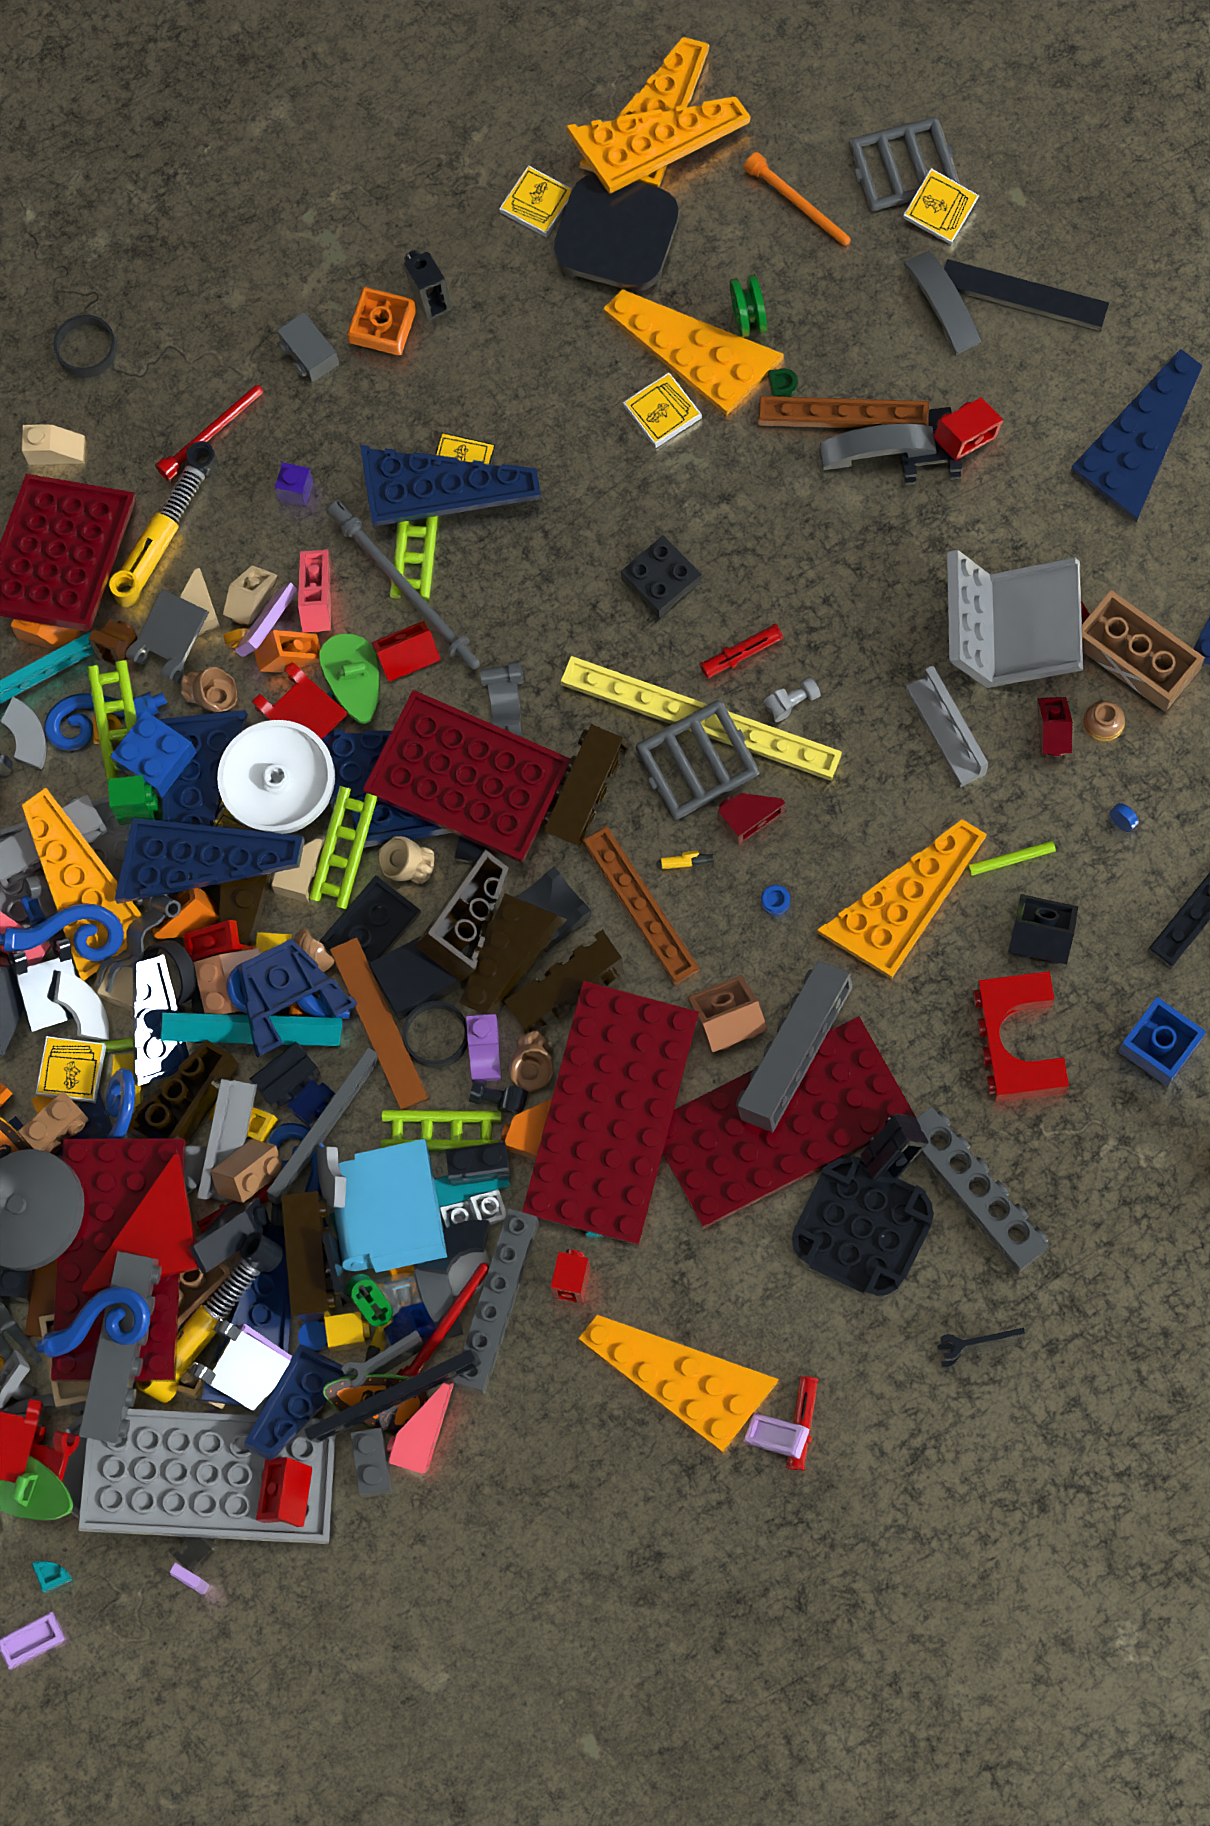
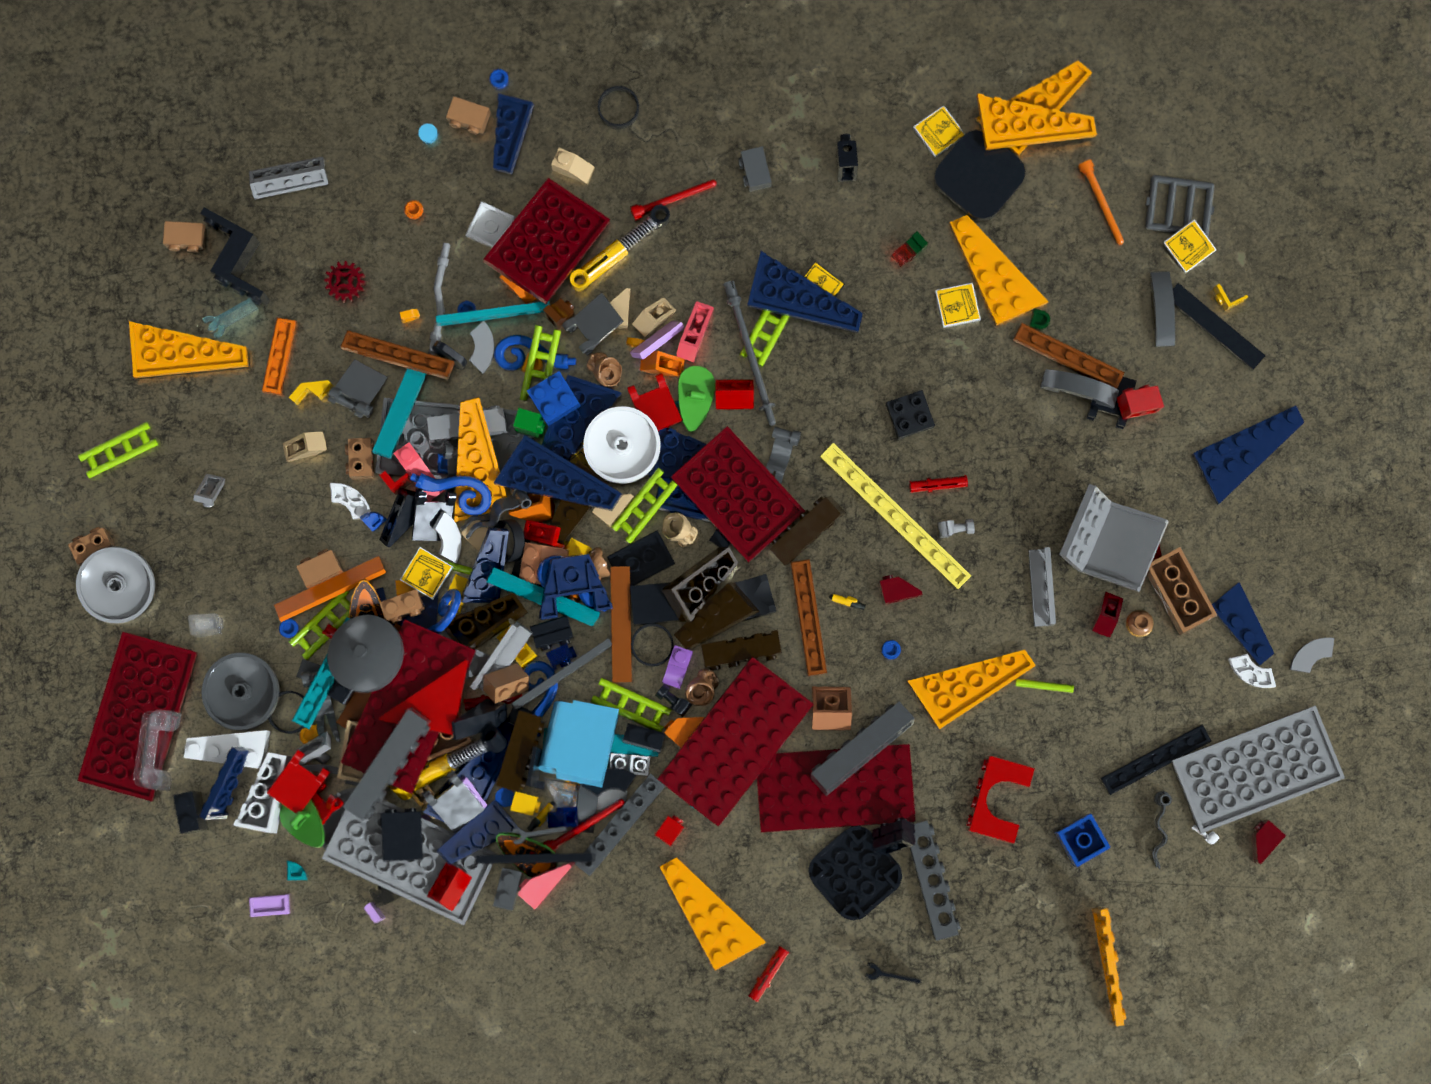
camera: 15 degrees right, 10 degrees up
blue plant [36,1287,150,1357] -> none
dark purple brick [275,462,313,507] -> none
light grey tile [317,1147,346,1208] -> none
orange brick [347,287,417,355] -> none
green beam [347,1274,393,1327] -> none
dark grey bar [636,700,760,819] -> none
green wheel [729,274,767,338] -> none
lavender tile [743,1413,809,1459] -> none
black slope [1008,894,1078,965] -> none
blue tile [1109,803,1139,832] -> none
none -> black brick [381,808,423,862]
none -> leg [891,231,928,268]
none -> yellow bracket [1213,283,1248,311]

